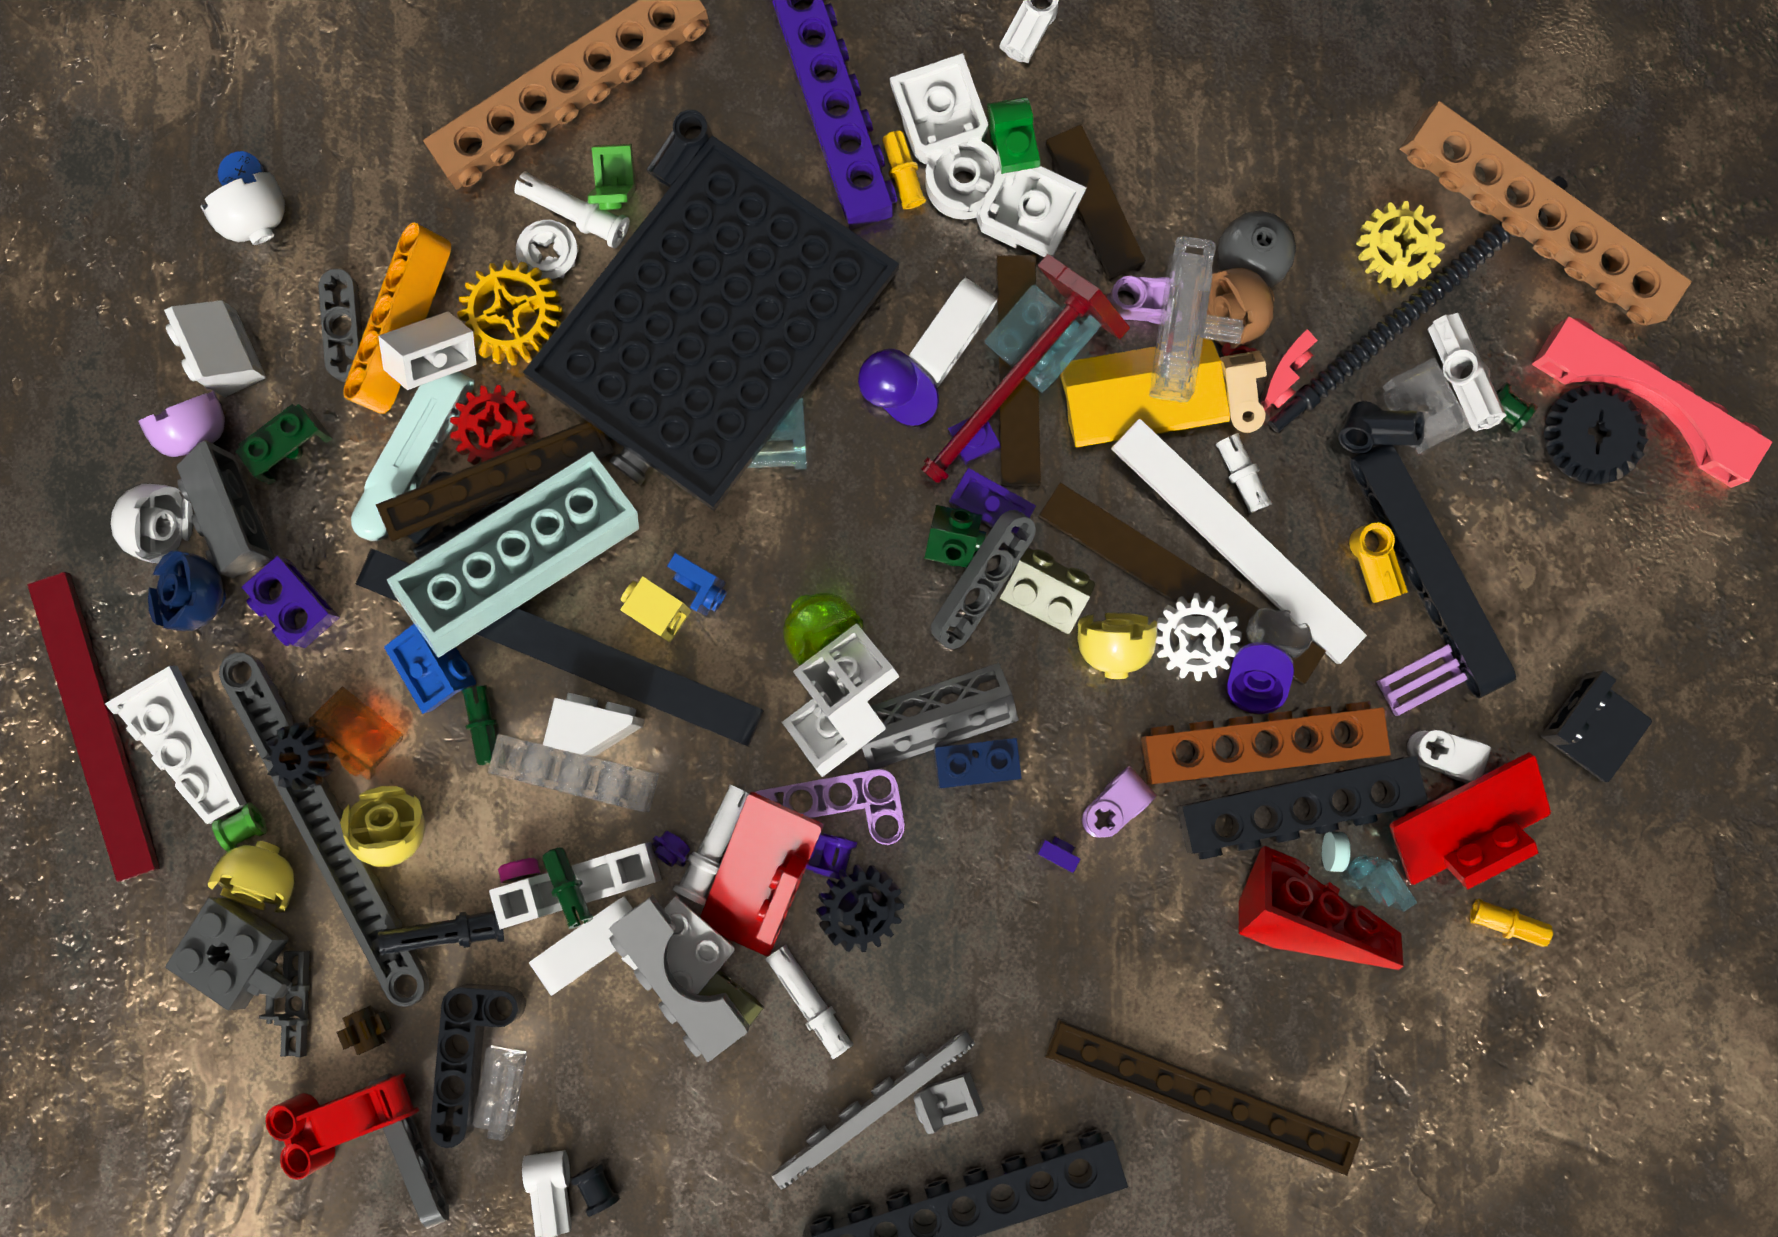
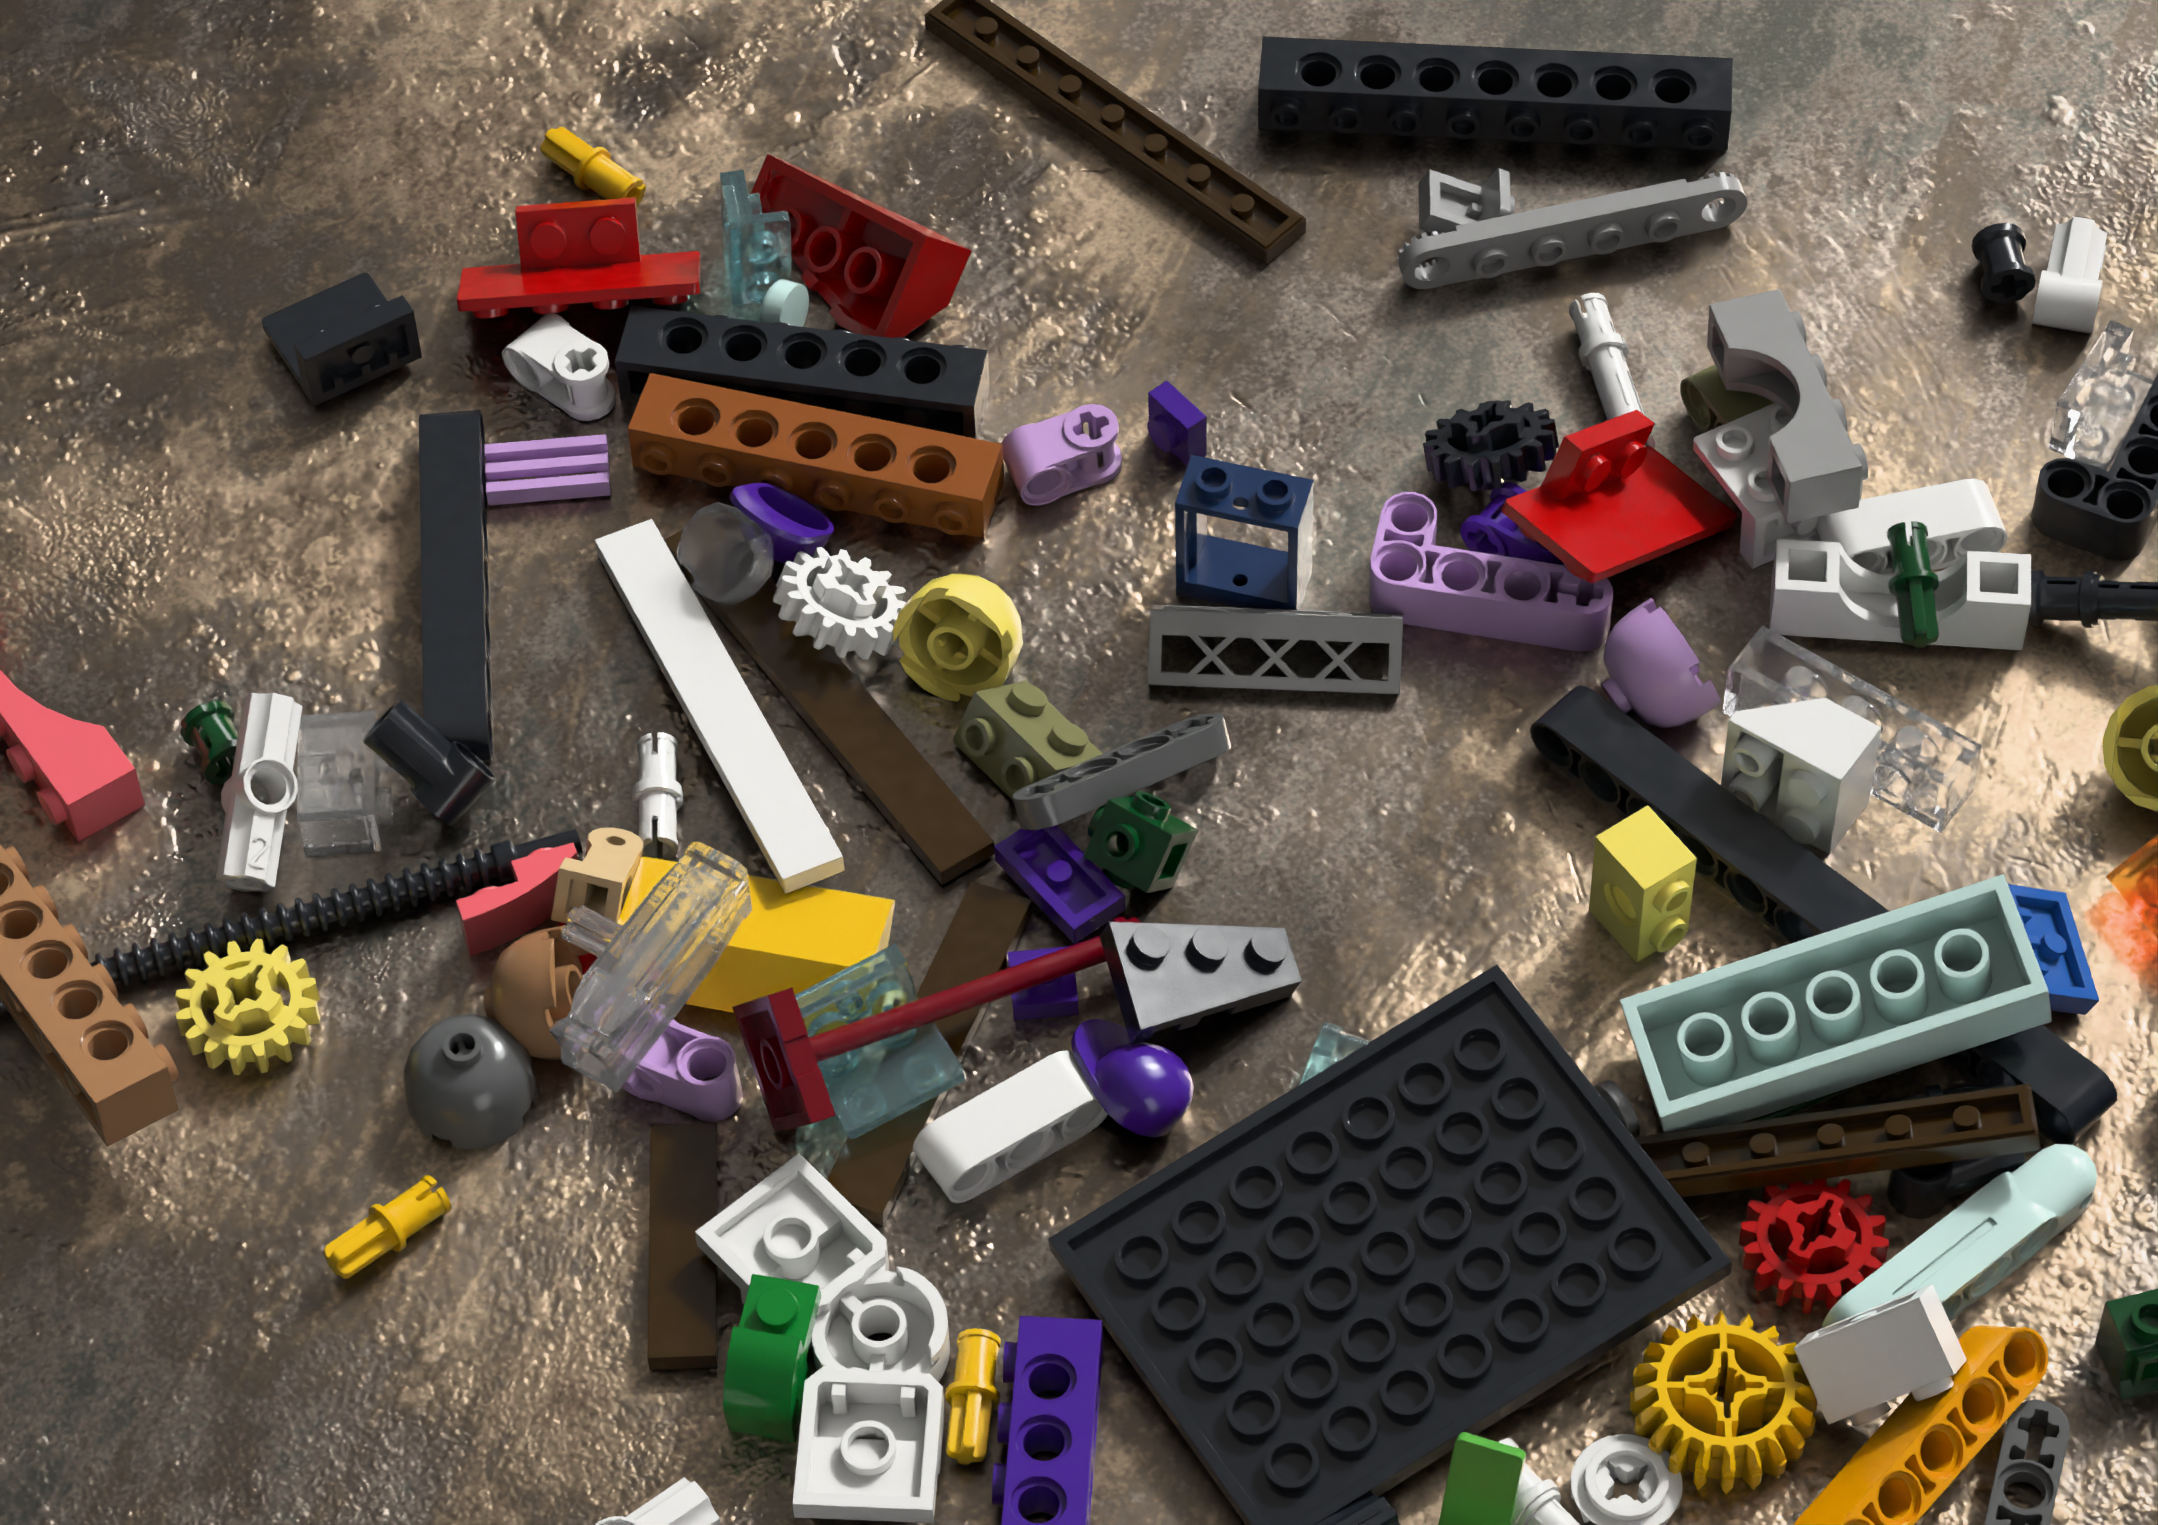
camera: 160 degrees left, 30 degrees down
dark green axle [462,685,500,766] -> none
dark pink tile [498,858,540,883] -> none
dark purple plate [652,831,690,867] -> none
blue bracket [667,553,727,616] -> none
white pin [672,785,749,905] -> none
white bracket [782,623,900,777] -> none
clear neon green cylinder [783,593,864,666] -> none
yellow piece [1349,522,1408,603] -> none
black gear [1544,383,1649,484] -> none
none -> yellow axle [323,1175,451,1279]
none -> wing [1100,922,1302,1045]
none -> lavender cylinder [1601,598,1721,728]

